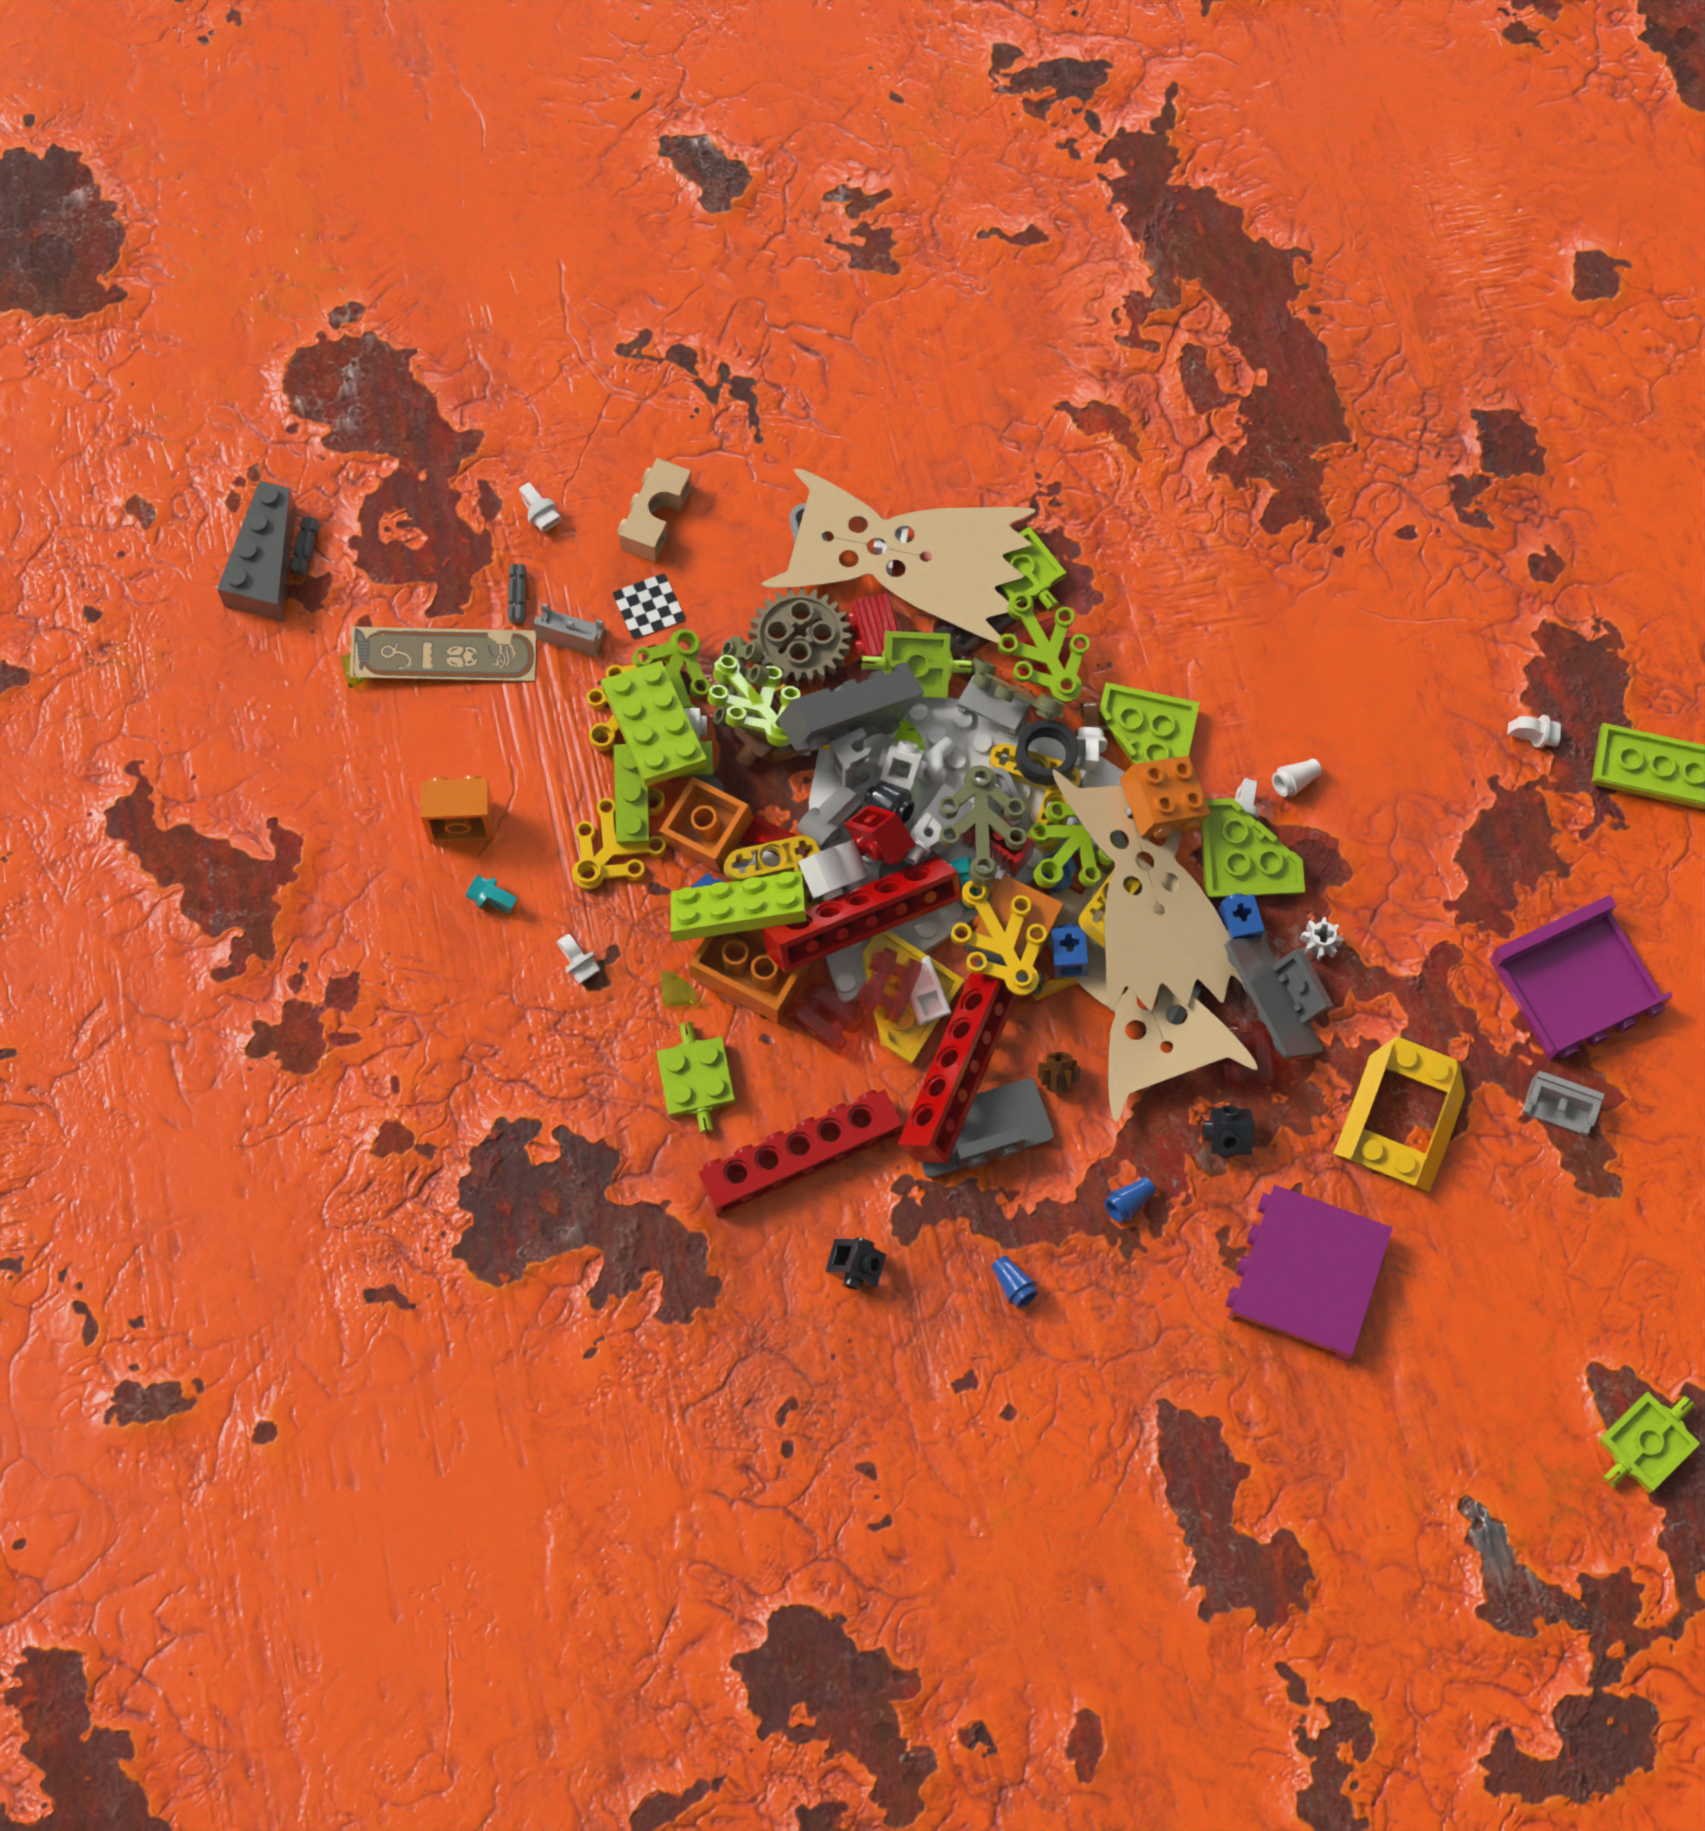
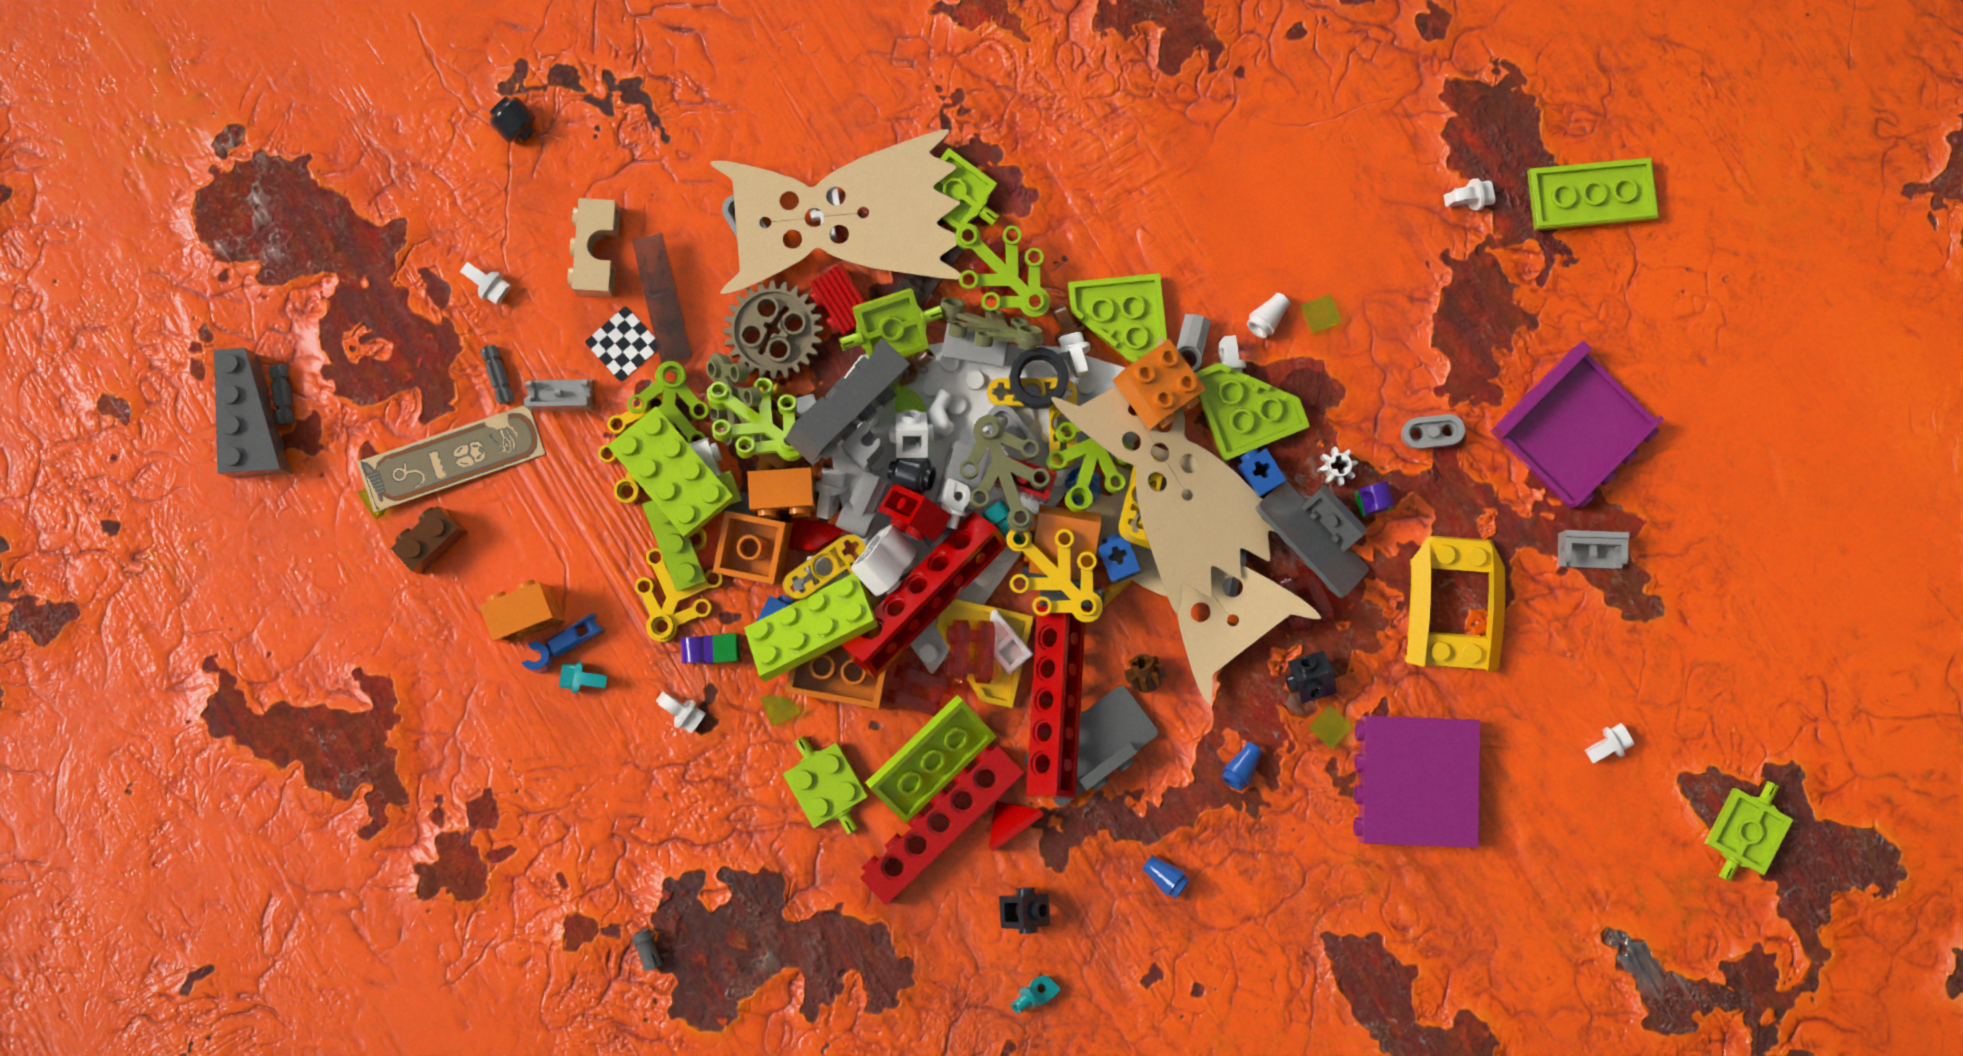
camera: 15 degrees left, 15 degrees up
none -> reddish brown brick [390,506,467,574]
none -> black head [489,96,536,142]
none -> blue piece [522,613,605,674]
none -> dark grey pin [630,928,663,971]
none -> clear smoke slope [632,232,692,363]
none -> leg [680,633,741,664]
none -> orange brick [747,467,817,520]
none -> white piece [815,468,848,519]
none -> lime plate [865,695,997,823]
none -> reddish brown piece [898,349,936,386]
none -> red slope [989,801,1044,852]
none -> teal piece [1010,975,1061,1014]
none -> light grey piece [1176,314,1211,372]
none -> clear neon green tile [1300,294,1342,334]
none -> clear neon green tile [1308,705,1353,749]
none -> dark purple leg [1353,481,1395,518]
none -> light grey plate [1401,414,1465,450]
none -> white piece [1585,723,1634,763]

